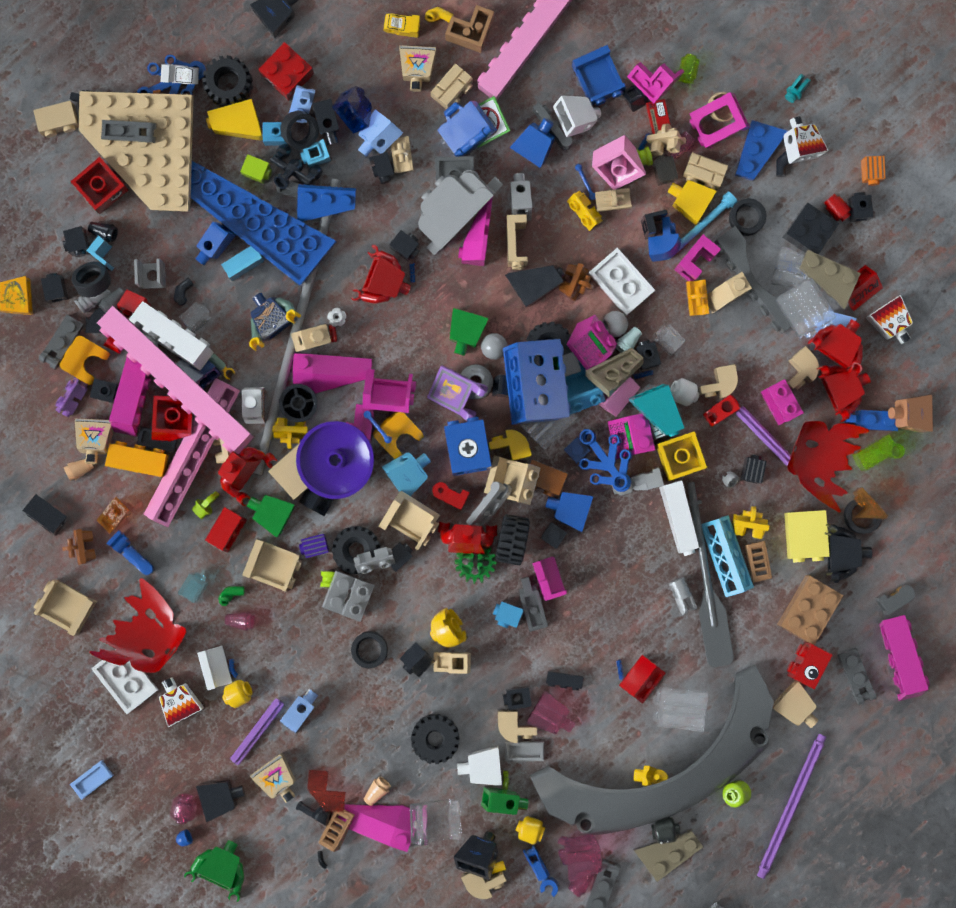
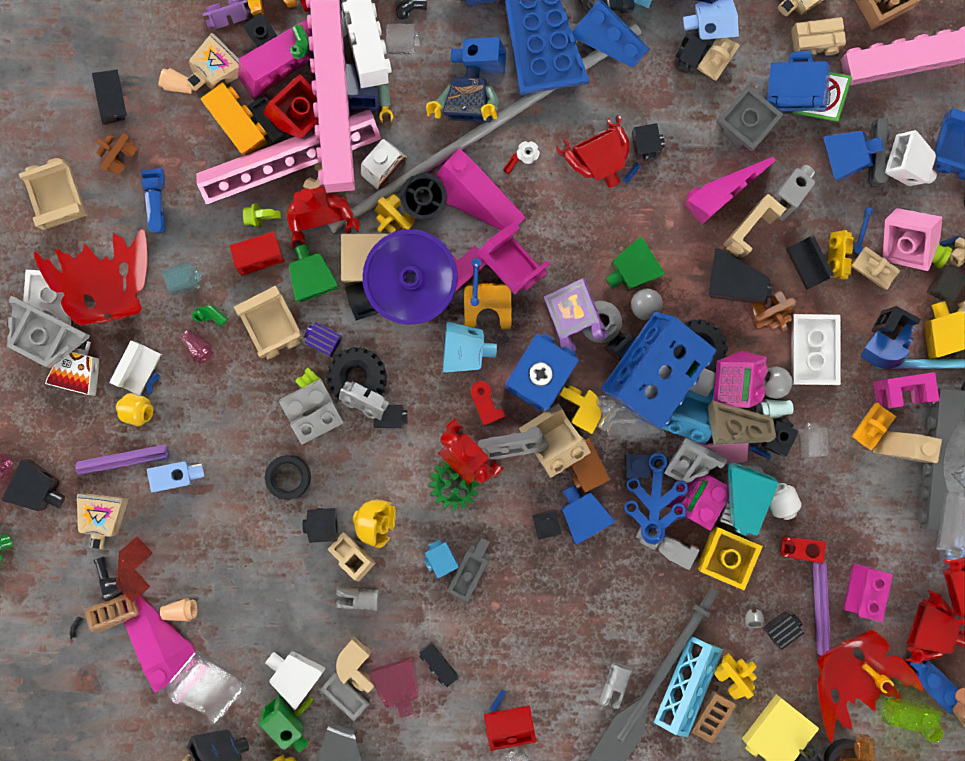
camera: 55 degrees right, 0 degrees up
clear orange slope [96,497,132,534] -> none
medium azure panel [221,246,264,281] -> none
tan torso [291,324,331,352] -> none
tan panel [379,491,440,550] -> none
black tyre [411,714,460,764] -> none
light grey brick [418,170,503,255] -> none
black tyre [496,514,530,566] -> none
black brick [503,686,532,710] -> none
dark pink panel [532,557,568,601] -> none
white slope [659,481,699,556] -> none
tan brick [698,364,738,399] -> none
tan brick [787,346,819,390] -> none
none -> light grey wing [7,296,90,368]
none -> green arm [290,24,310,59]
none -> light grey hinge [336,587,380,611]
none -> blue torso [451,37,506,74]
none -> clear arm [596,395,617,432]
none -> light grey wing [664,438,727,483]
none -> black panel [786,235,834,290]
none -> light orange hand [862,663,894,693]

